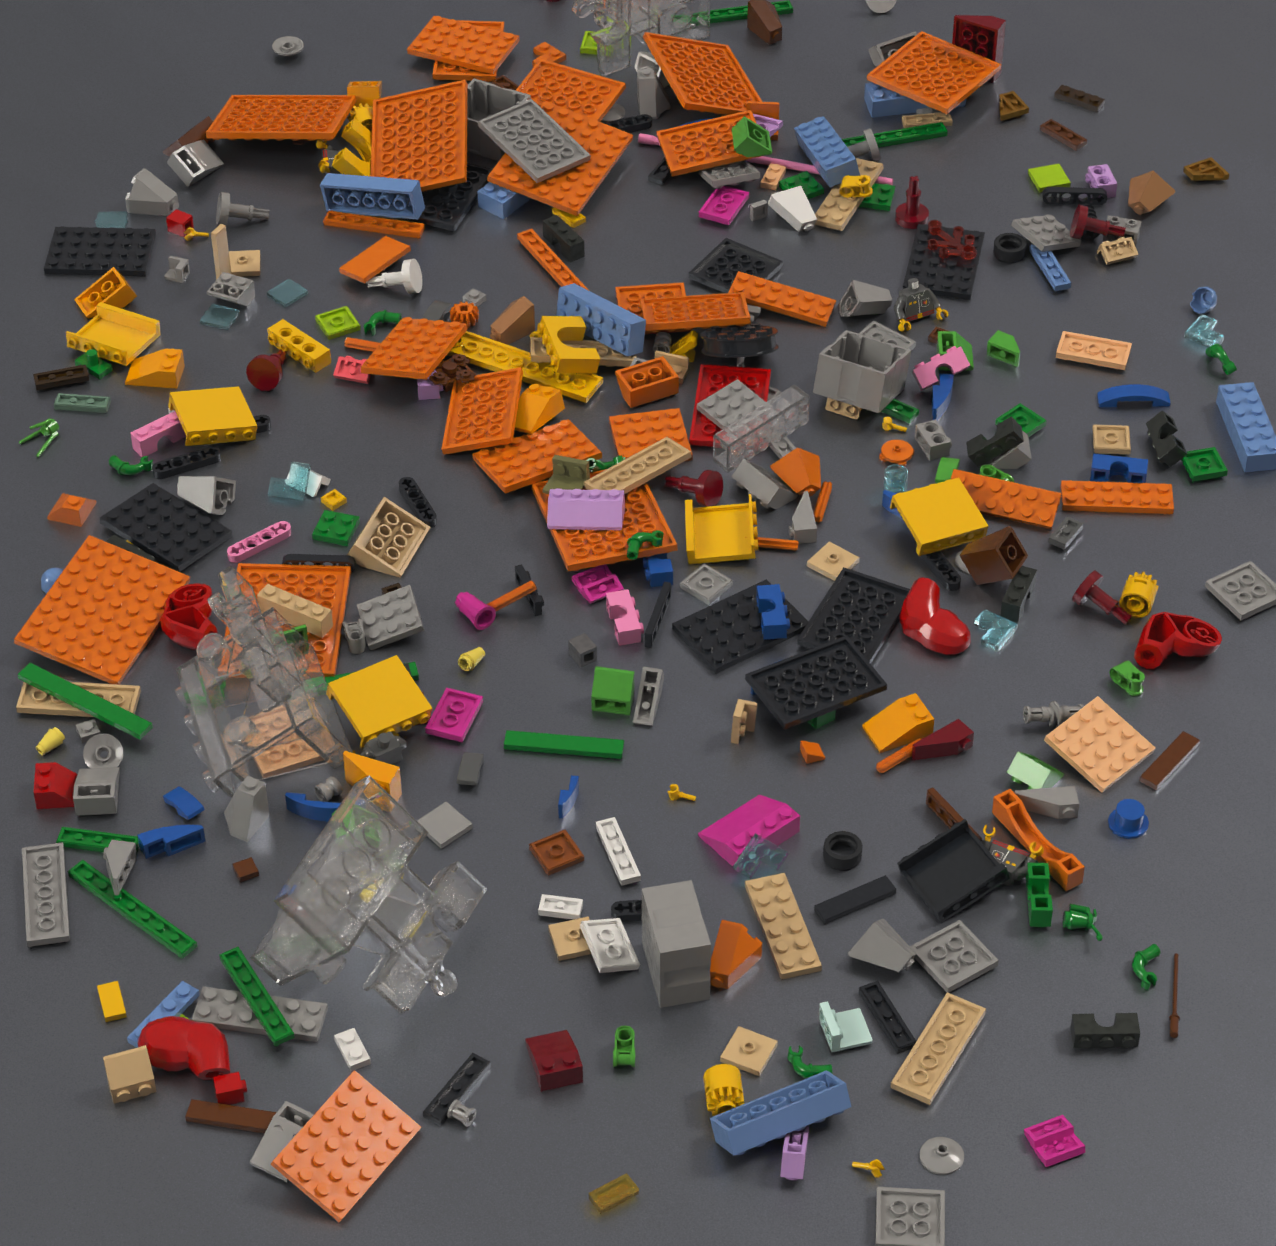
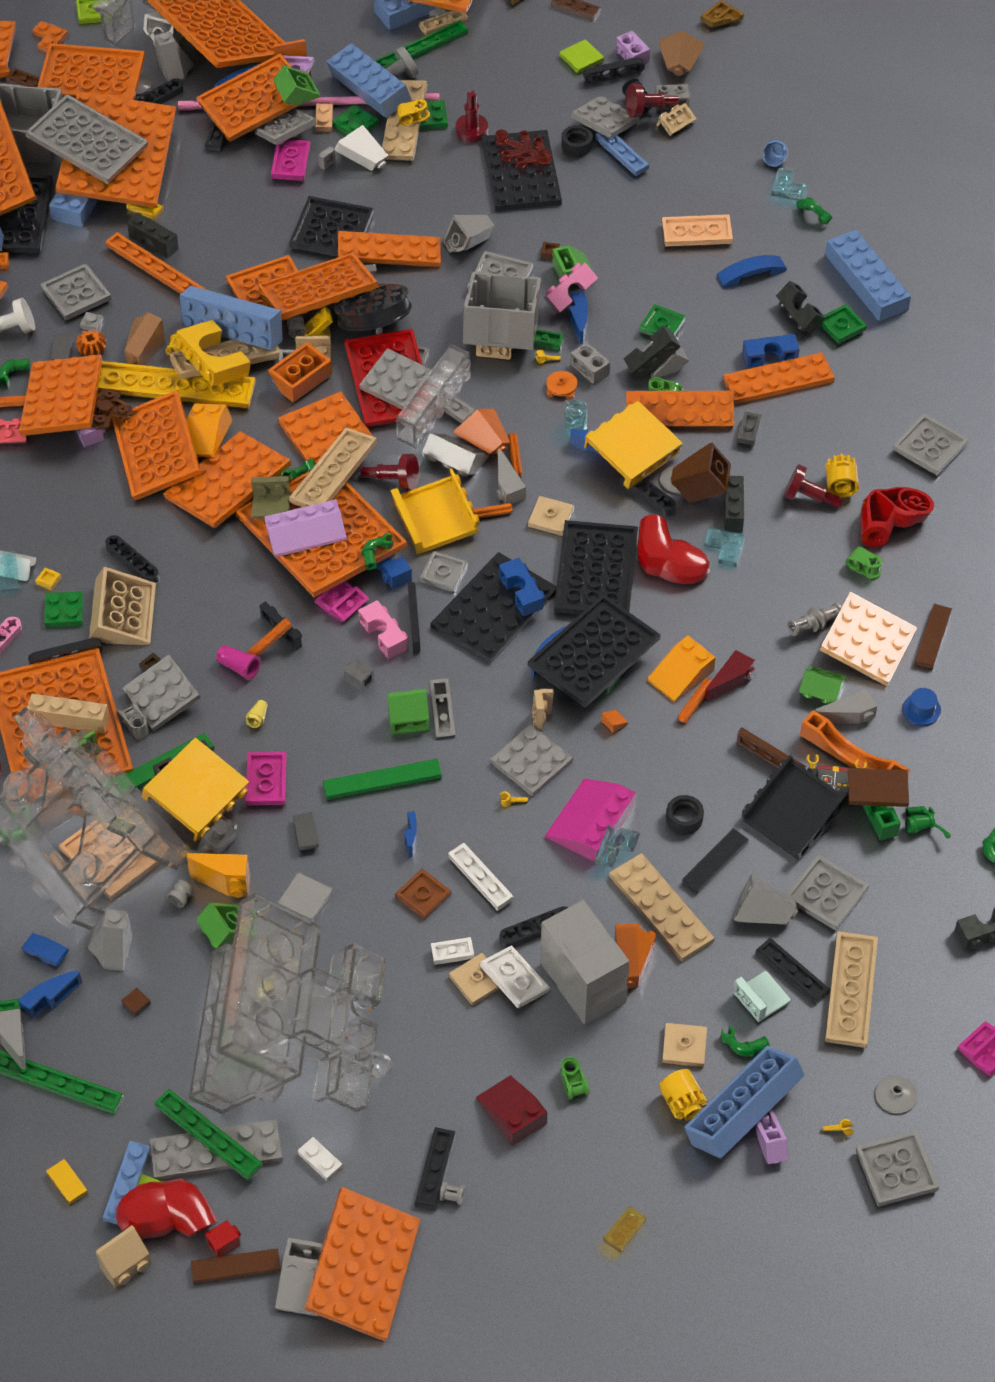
camera: 20 degrees left, 10 degrees up
blue slope [285,792,367,822] -> none
dark grey torso [894,278,949,332] -> none
bright green slope [935,457,960,483] -> none
bright green slope [987,330,1020,367] -> none
tan plate [1092,425,1131,454] -> none
none -> light grey plate [40,264,112,320]
none -> light grey plate [490,724,573,797]
none -> reddish brown tile [848,768,909,807]

